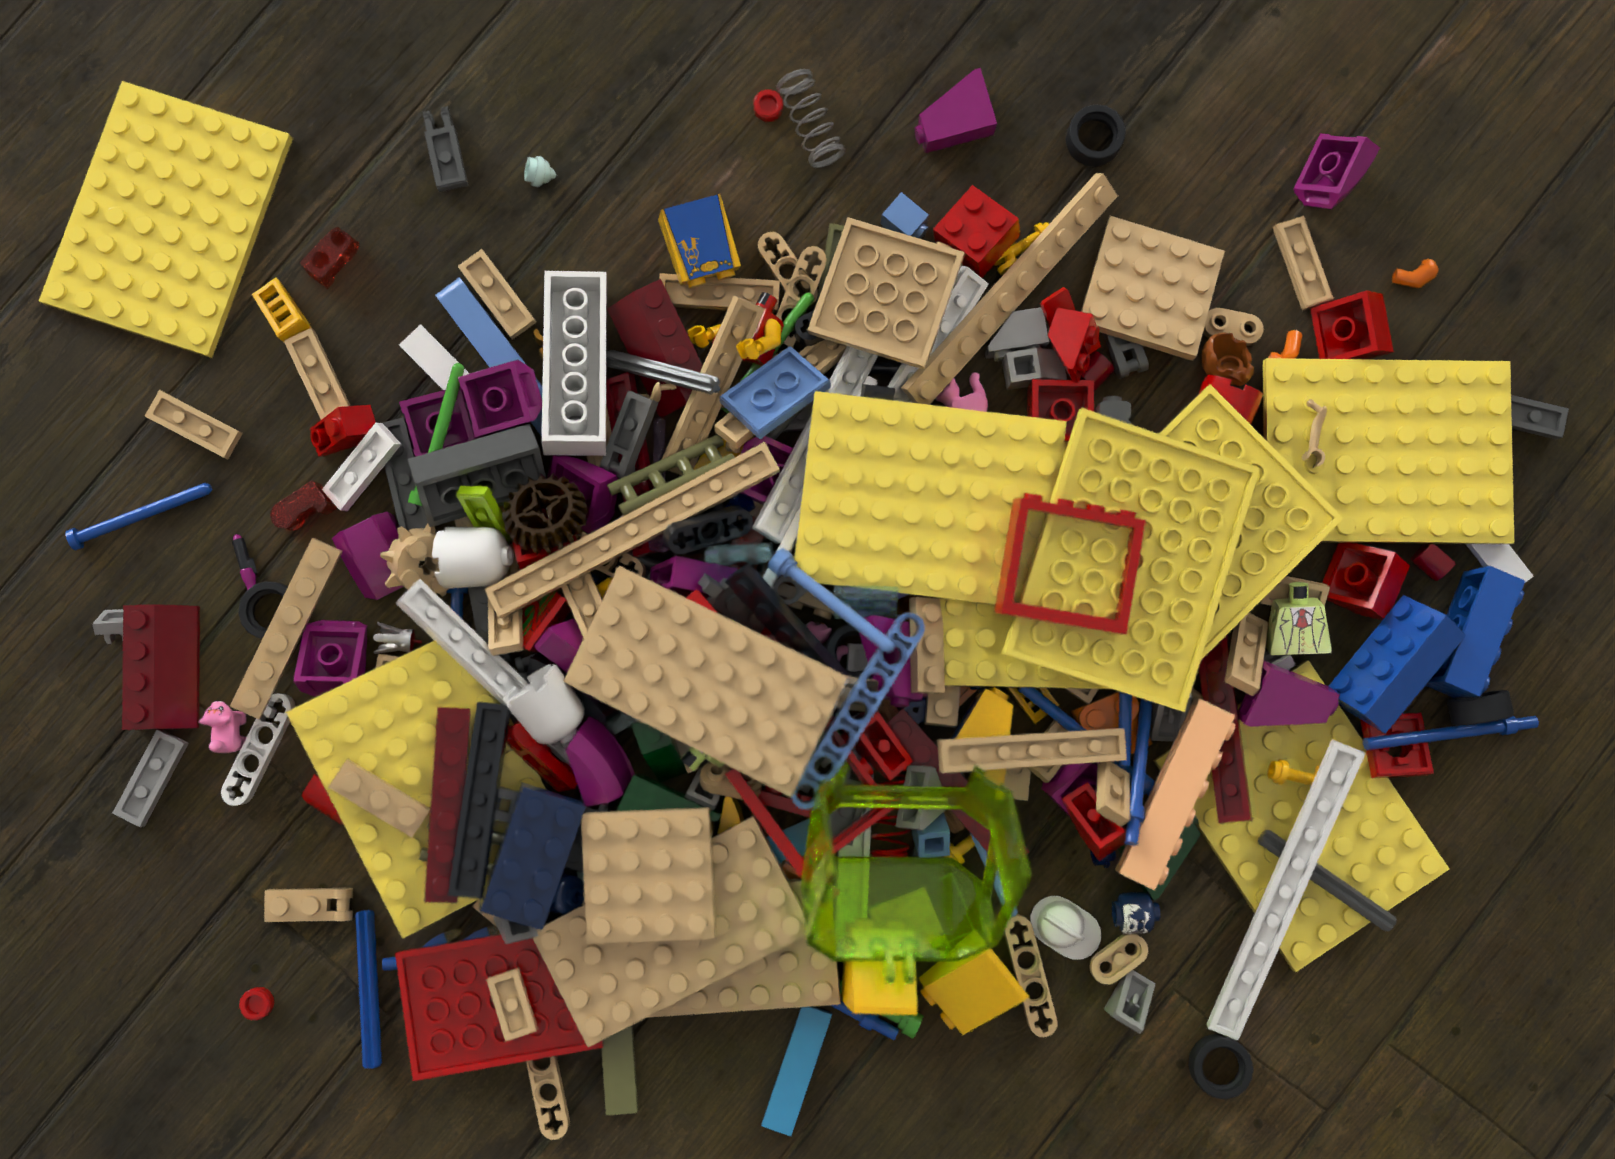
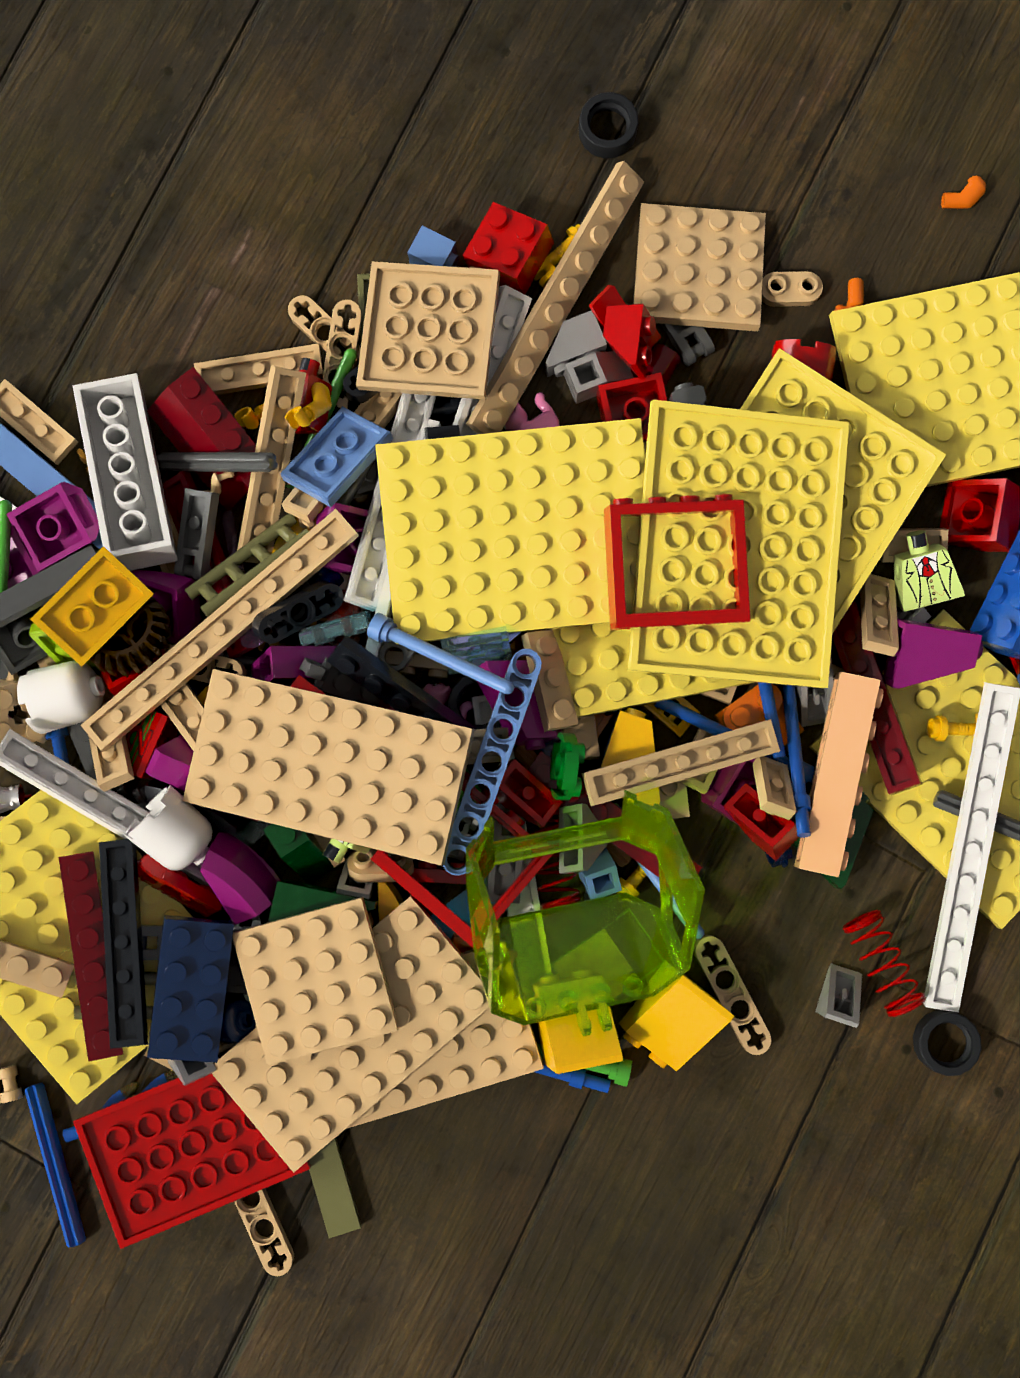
camera: 10 degrees left, 0 degrees up
tan plate [486,967,538,1042] -> none
light aqua plate [524,156,556,187] -> none
blue slope [658,194,741,288] -> none
red tile [753,89,783,122] -> none
dark azure tile [761,1006,832,1136] -> none
light grey piece [776,69,845,168] -> none
magenta slope [914,68,997,153] -> none
white piece [1030,896,1101,960] -> none
tan plate [1089,933,1148,985] -> none
dark blue head [1112,892,1160,934] -> none
dark orange hair [1202,333,1254,386] -> none
tan tile [1273,216,1334,311] -> none
magenta slope [1294,133,1380,209] -> none
tan piece [1302,399,1327,468] -> none
red slope [1310,290,1394,359] -> none
none -> yellow plate [30,546,154,667]
none -> green plate [550,732,585,800]
none -> red piece [842,910,927,1017]

